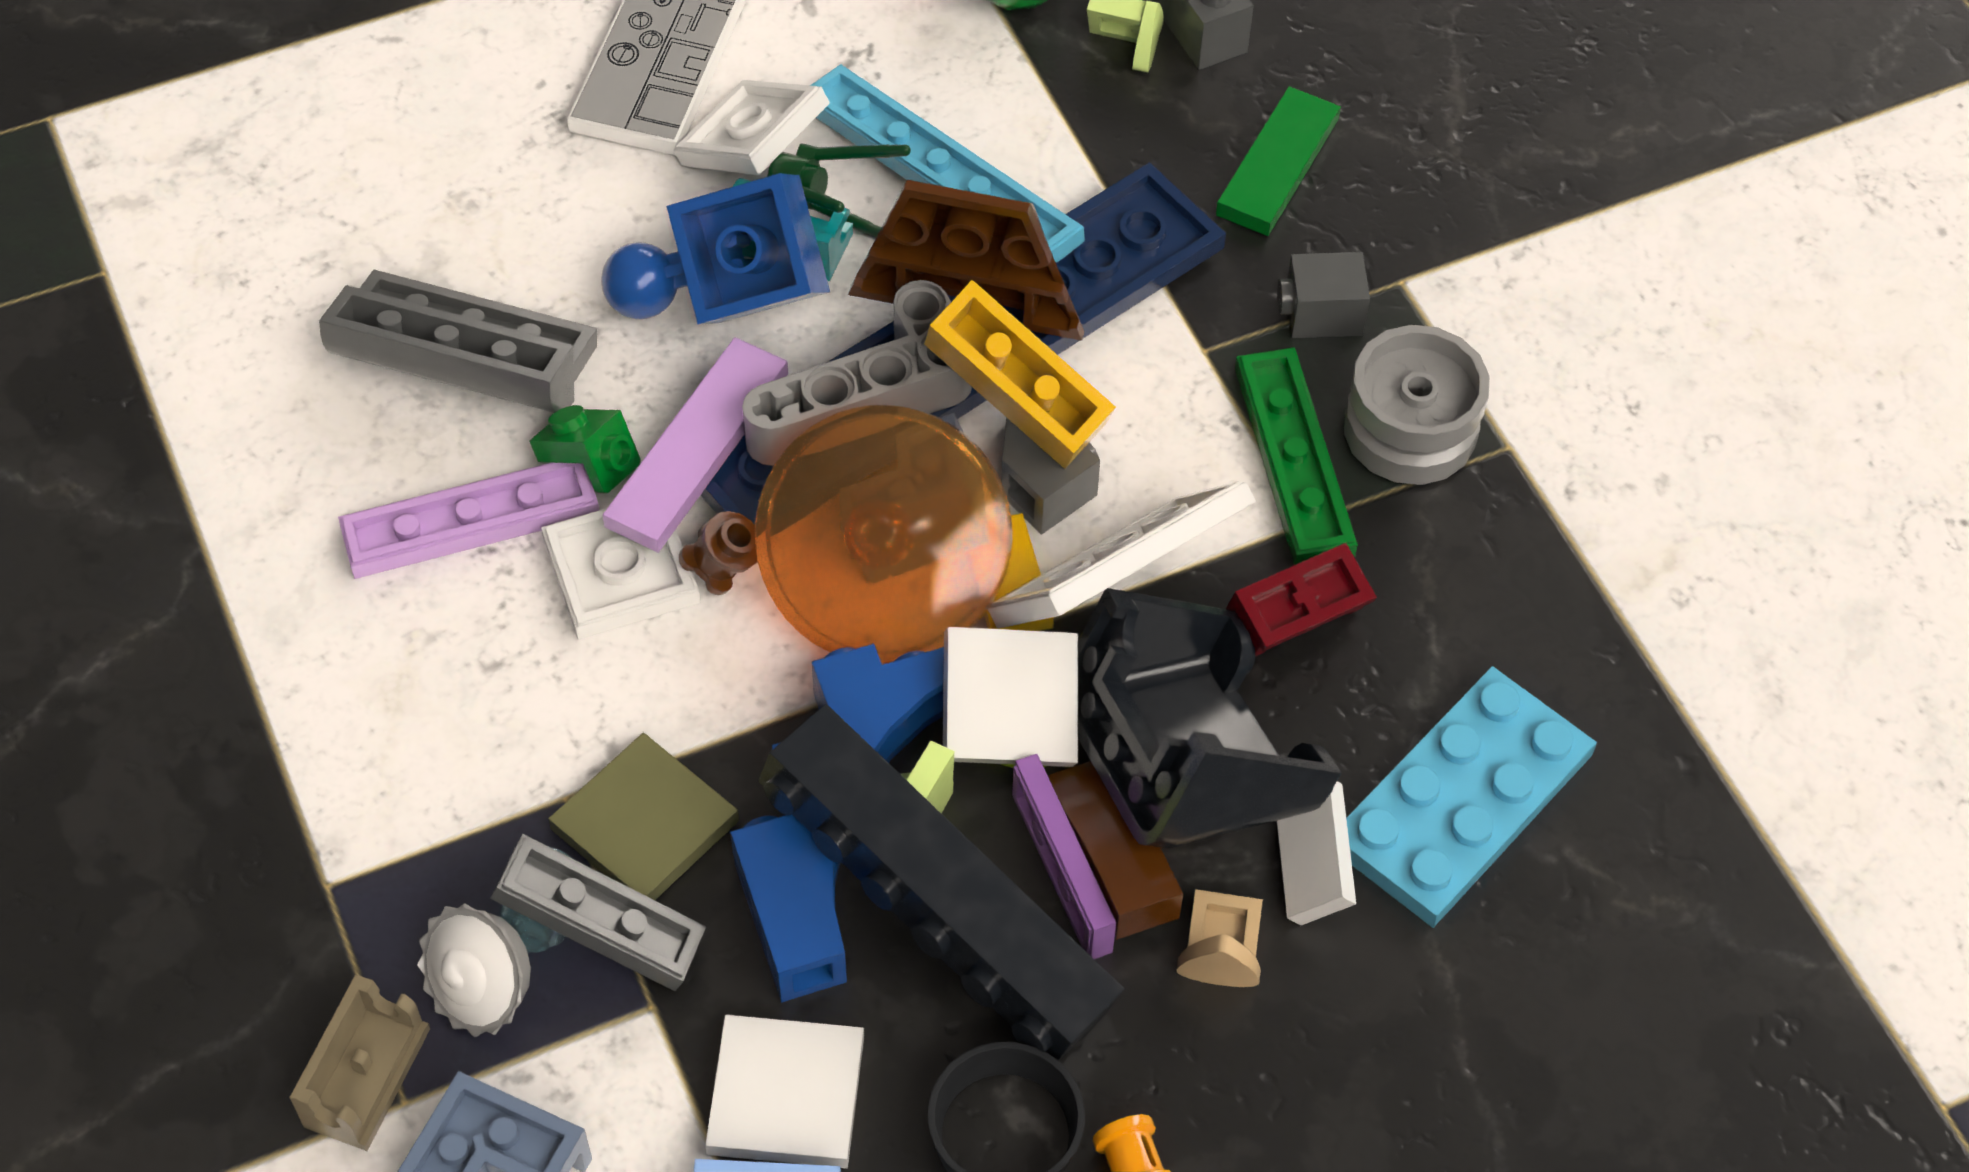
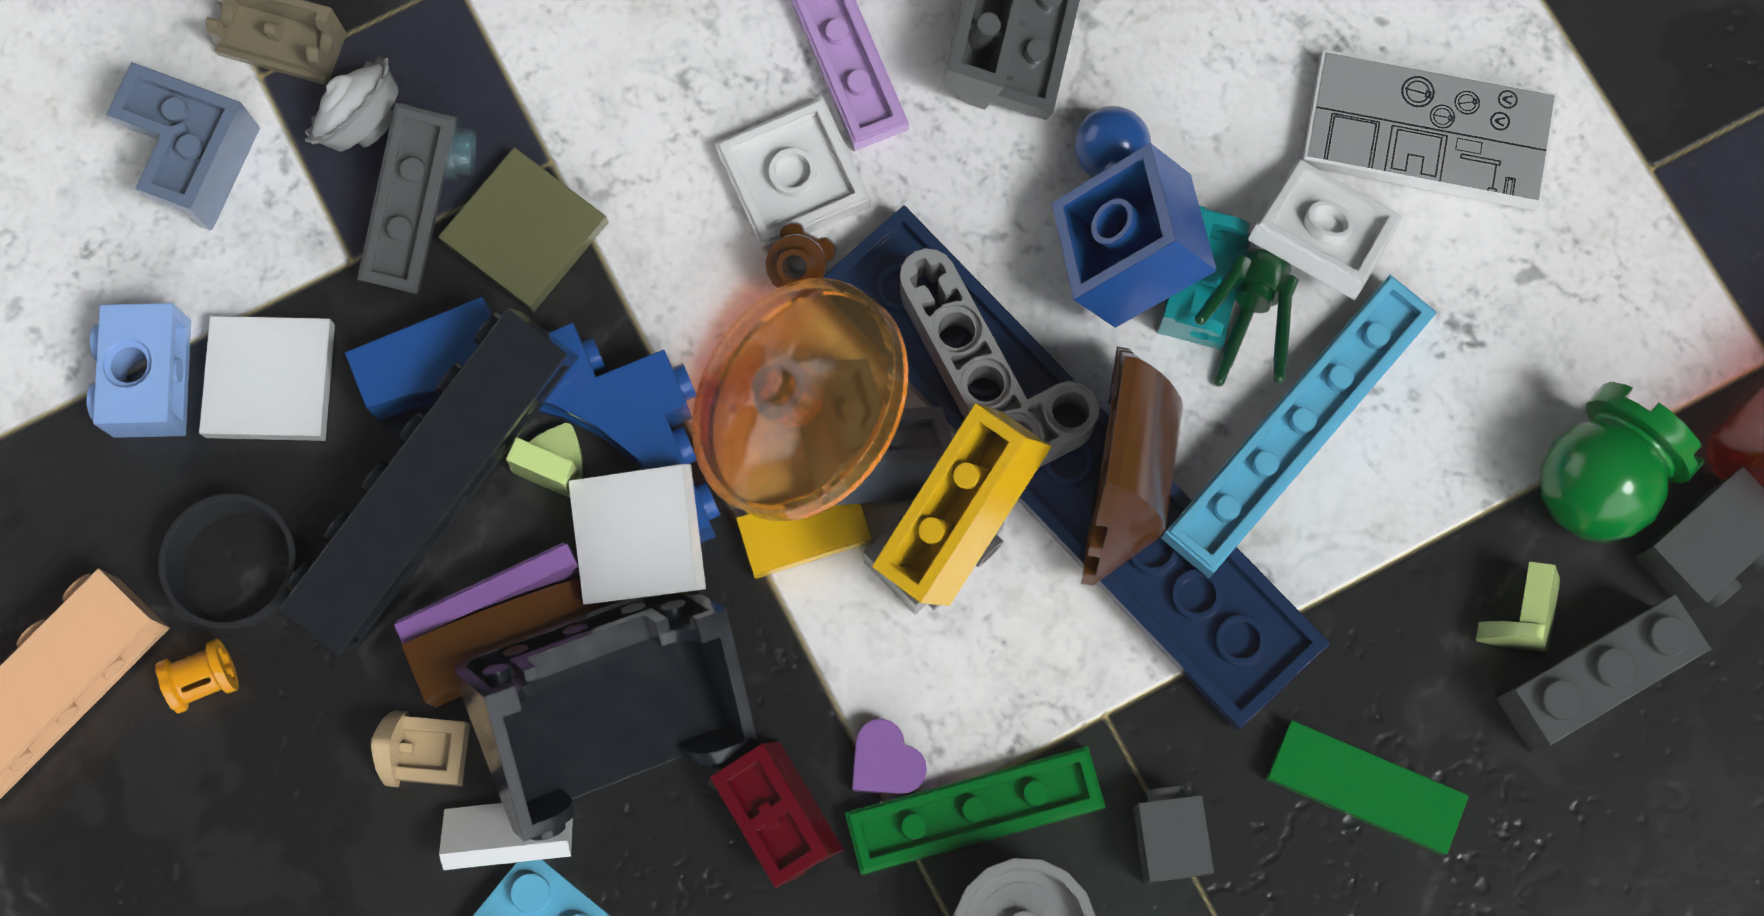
camera: 90 degrees right, 20 degrees up
green bracket [529,405,641,493] -> none
lavender tile [603,337,788,553] -> none
white tile [988,481,1256,629] -> none
none -> medium lavender tile [852,719,927,795]

